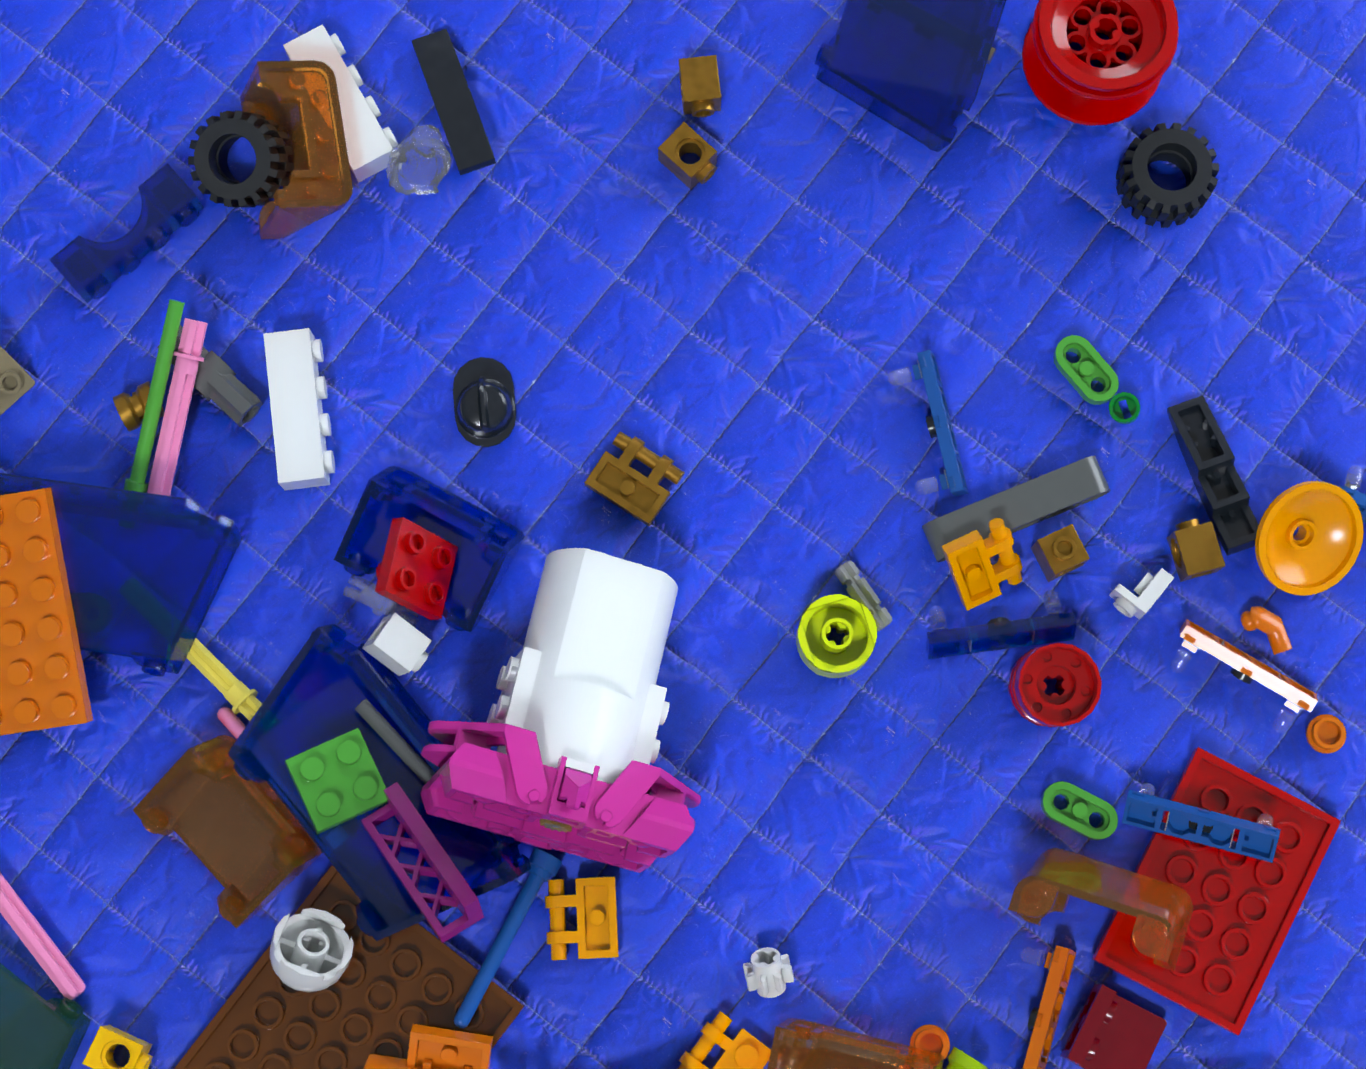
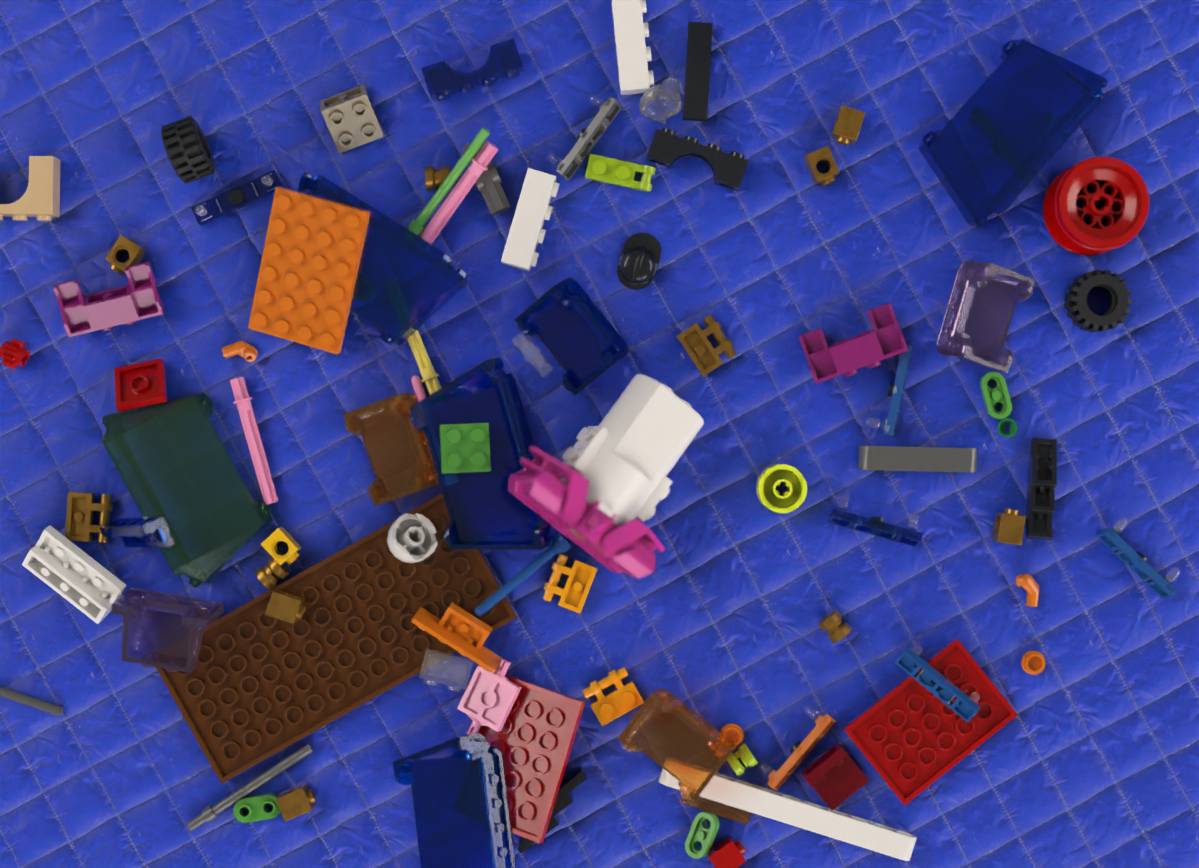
camera: 20 degrees right, 10 degrees up
black tyre [188,111,294,207] -> none
clear orange windscreen [240,60,353,240] -> none
dark grey bar [355,699,435,784] -> none
magenta fence [361,782,484,943] -> none
white brick [362,612,432,676] -> none
red plate [375,517,458,620] -> none
white gear [743,947,794,998] -> none
light grey axle [835,560,892,631] -> none
light orange plate [941,518,1023,611] -> none
red wheel [1008,643,1102,727] -> none
clear orange windscreen [1008,848,1193,971] -> none
pearl gold brick [1031,524,1090,582] -> none
bright green plate [1041,781,1118,840] -> none
white bracket [1109,568,1174,620] -> none
piece [1170,619,1318,733] -> none
light orange dish [1255,481,1364,596] -> none
none -> dark grey piece [547,94,622,182]
none -> lime plate [585,154,656,192]
none -> black arch [646,128,748,191]
none -> magenta bracket [798,302,908,384]
none -> pearl gold wheel [818,610,852,644]
none -> clear purple windscreen [937,261,1035,373]

